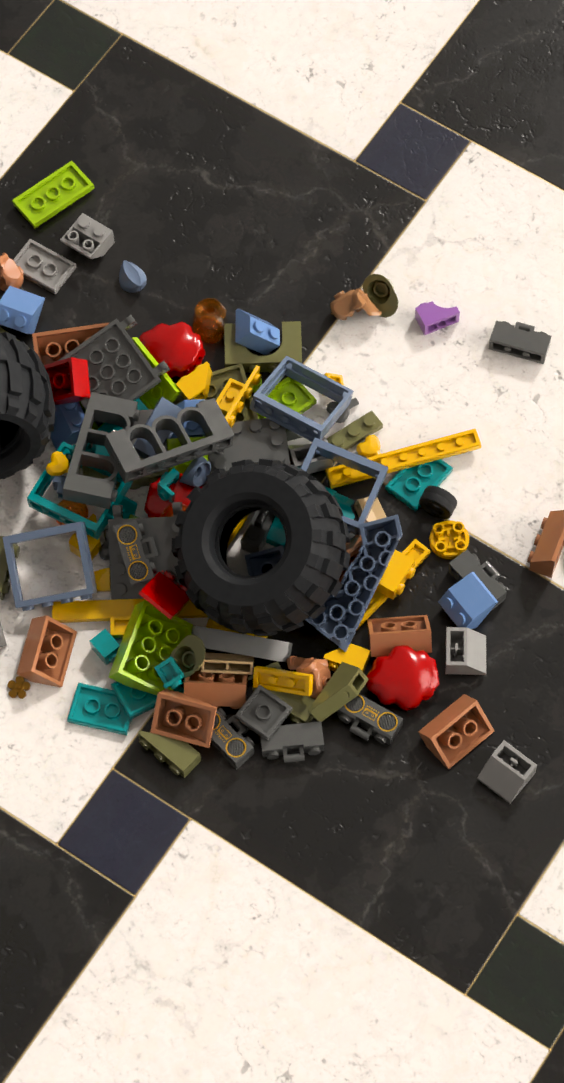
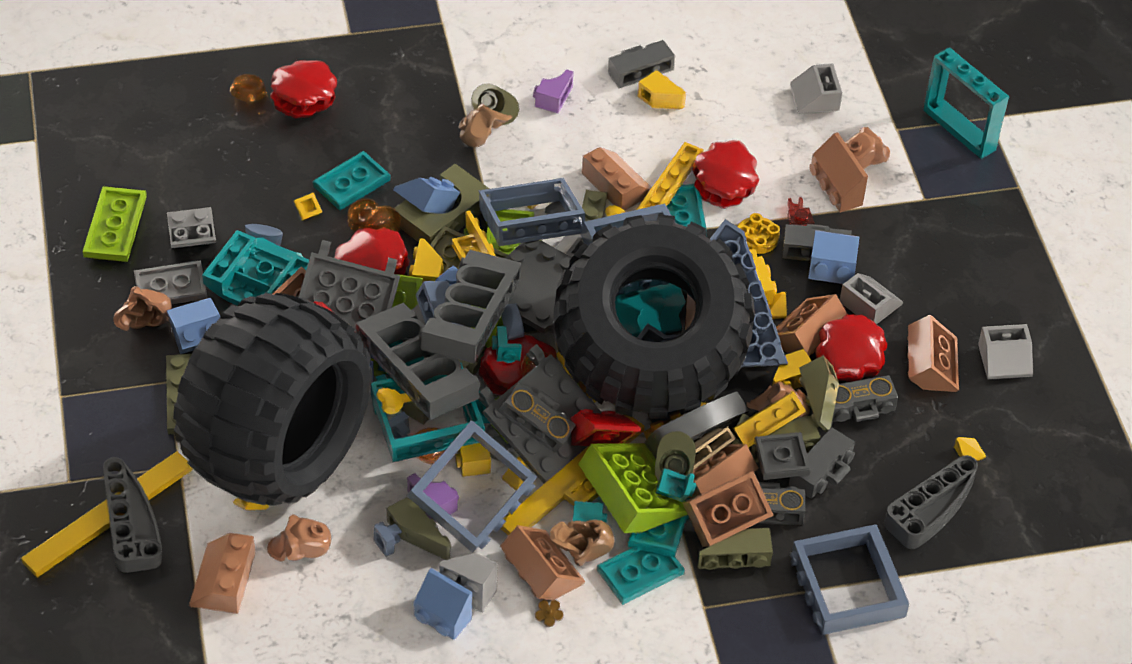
camera: 50 degrees left, 15 degrees down
black tyre [419,486,457,519] -> none
none -> teal slope [202,230,309,306]
none -> clear orange hat [230,74,267,102]
none -> red piece [270,60,337,118]
none -> yellow slope [293,193,322,221]
none -> teal tile [313,151,391,211]
none -> medium lavender arch [407,473,459,522]
none -> medium nougat head [550,520,614,566]
none -> nougat slope [582,147,652,210]
none -> yellow slope [638,70,686,109]
none -> red piece [692,140,760,209]
none -> yellow slope [769,292,787,319]
none -> clear red plate [787,197,815,226]
none -> sand blue window [790,524,910,635]
none -> dark grey beam [884,455,978,549]
none -> yellow slope [954,437,986,461]

